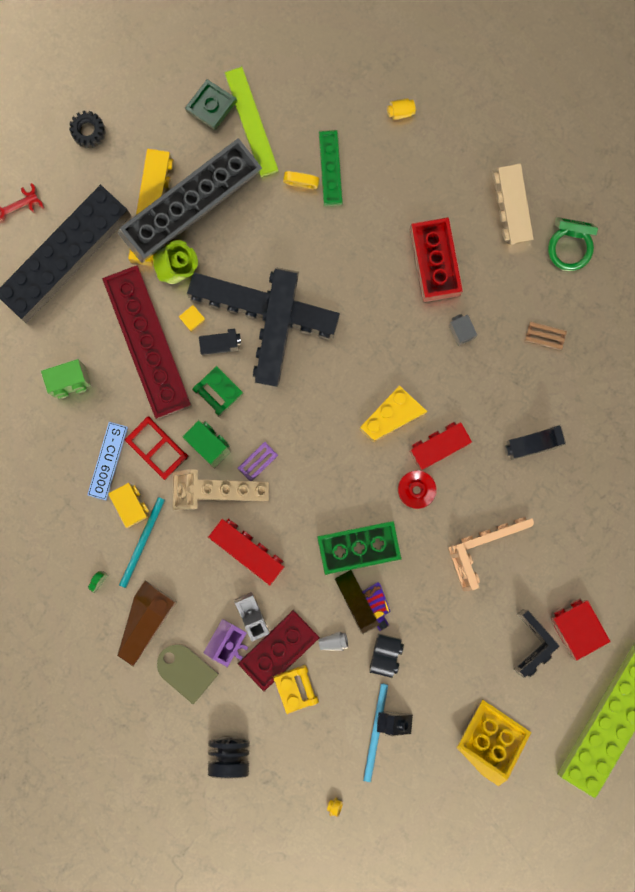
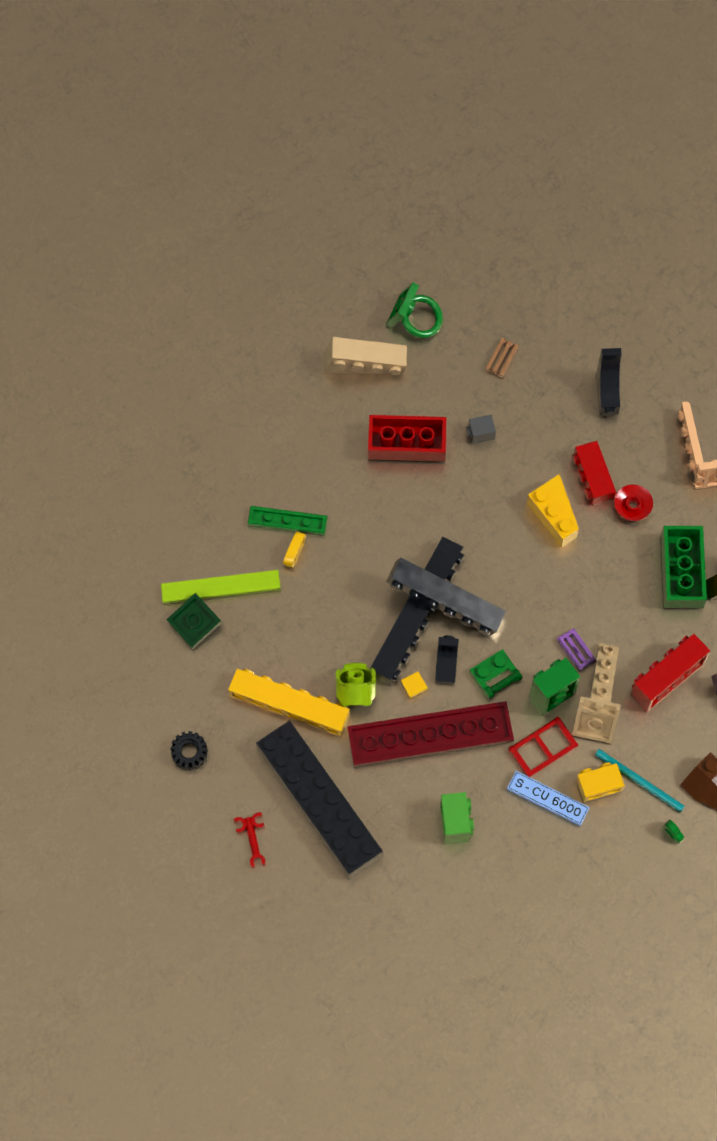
camera: 75 degrees left, 15 degrees down
dark grey brick [118,138,262,263] -> none
yellow brick [387,98,416,120] -> none

